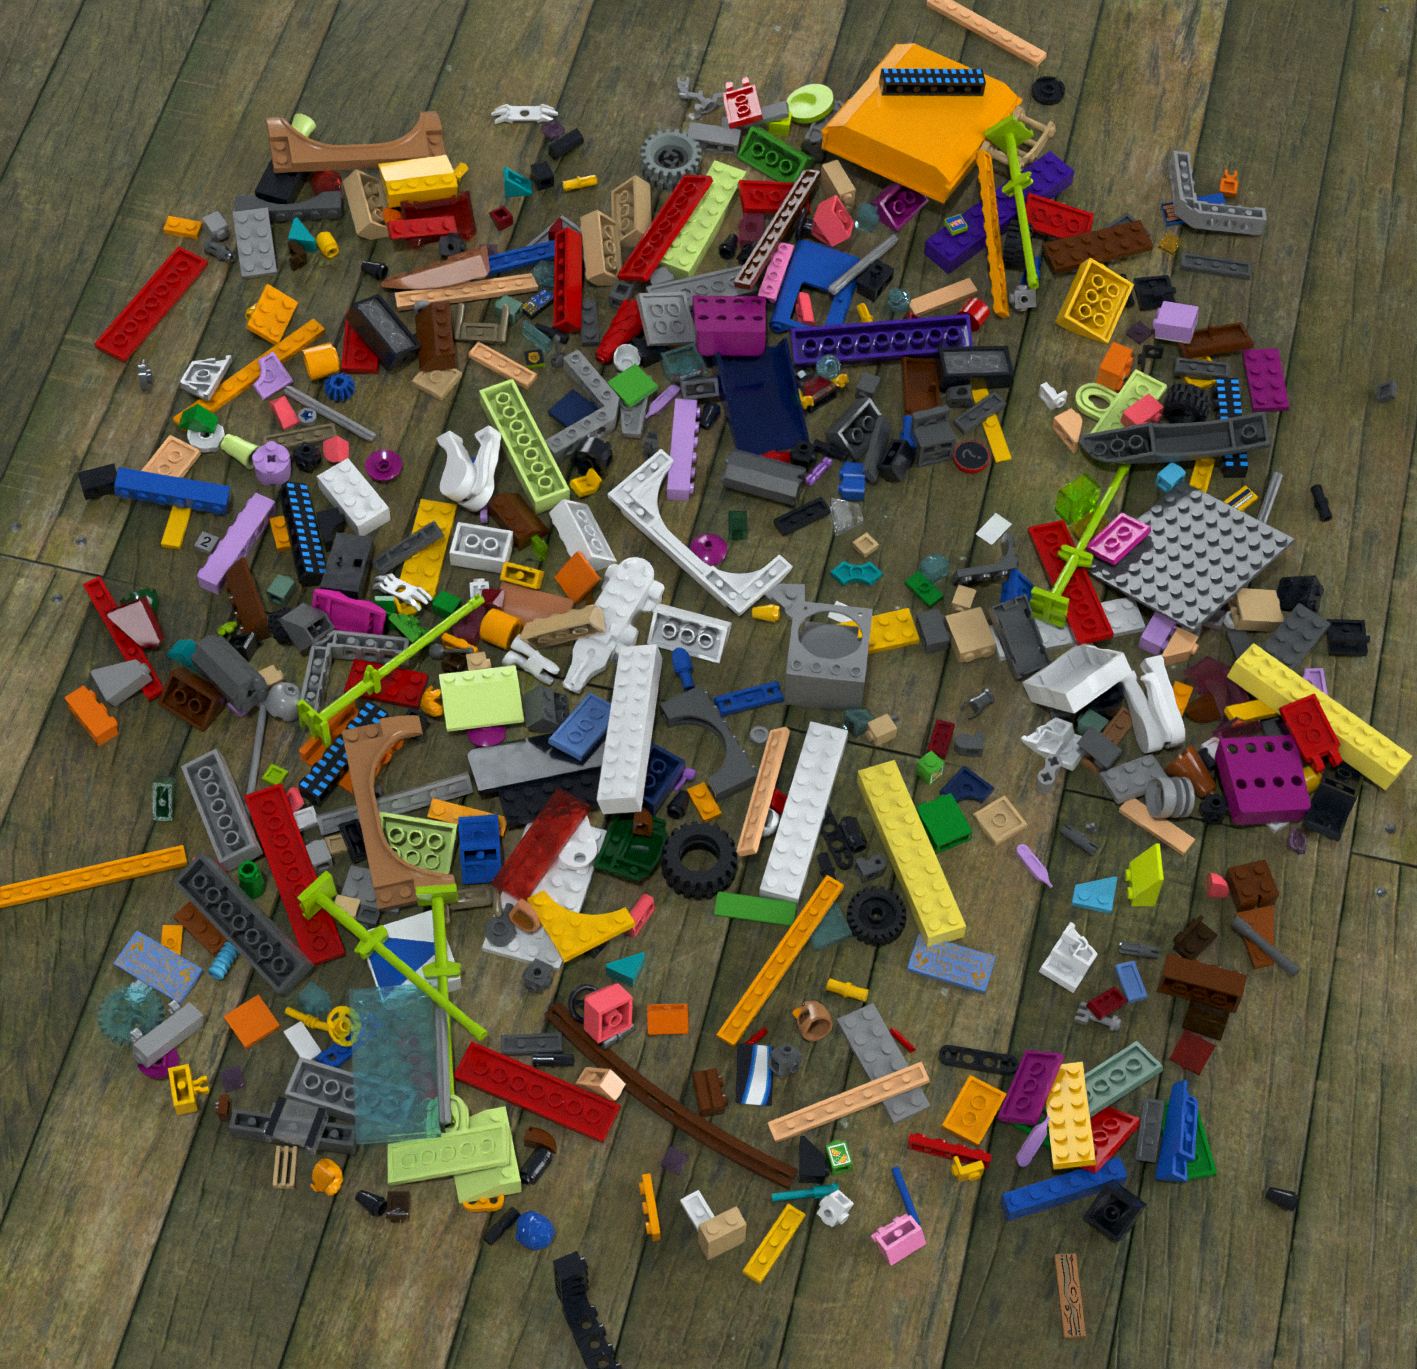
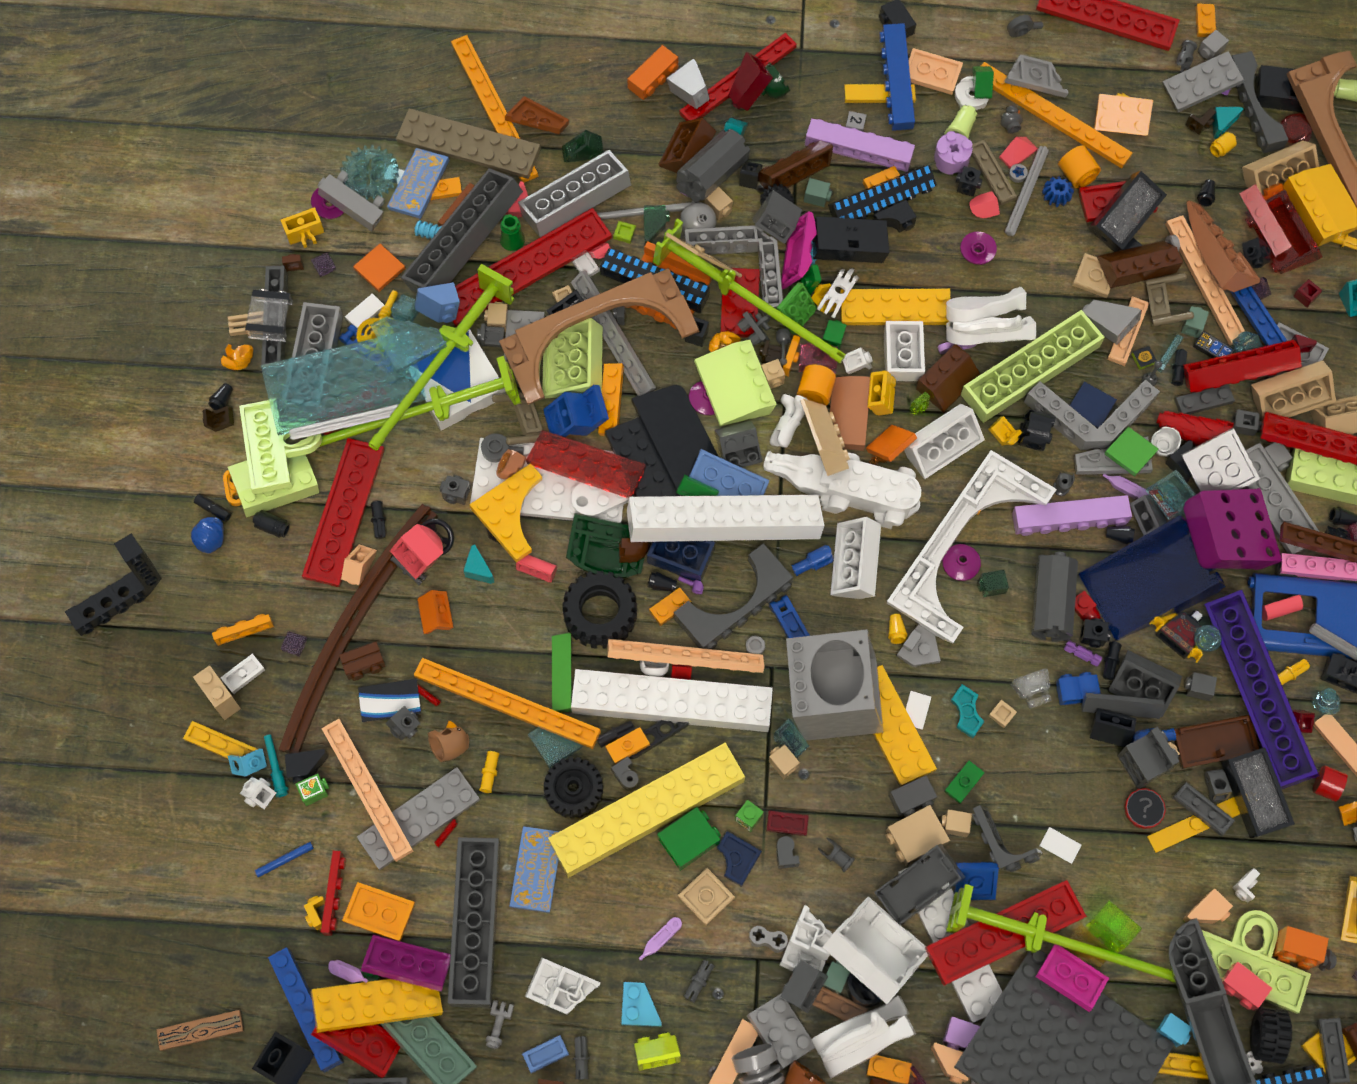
camera: 80 degrees right, 10 degrees up
lime plant [217,621,238,636] -> none
lavender tile [253,352,293,401] -> none
light grey brick [305,839,334,874] -> none
white brick [317,458,391,536] -> none
dark grey plate [371,520,444,575] -> none
dark red slope [480,589,505,610] -> none
dark grey tile [501,1032,563,1057] -> none
reddish brown brick [524,1126,557,1154] -> none
black plate [773,497,831,537] -> none
black head [838,816,867,853] -> none
bright pink brick [870,1214,927,1266] -> none
clear light blue brick [919,552,949,584] -> none
black beam [938,1045,1019,1076] -> none
dark red plate [1086,986,1128,1021] -> none
black bracket [1137,345,1164,373] -> none
none -> medium azure bracket [228,748,267,777]
none -> clear light blue plate [370,316,447,373]
none -> dark tan plate [396,108,541,179]
none -> medium blue slope [414,282,460,323]
none -> dark grey brick [448,837,501,1008]
none -> dark orange wing [505,96,569,134]
none -> light orange plate [605,727,650,765]
none -> clear green slope [644,205,670,245]
none -> tan door [665,233,742,277]
none -> green plate [676,475,719,496]
none -> dark grey hips [737,311,770,346]
none -> dark grey animal [1001,105,1023,133]
none -> light grey slope [1082,300,1141,345]

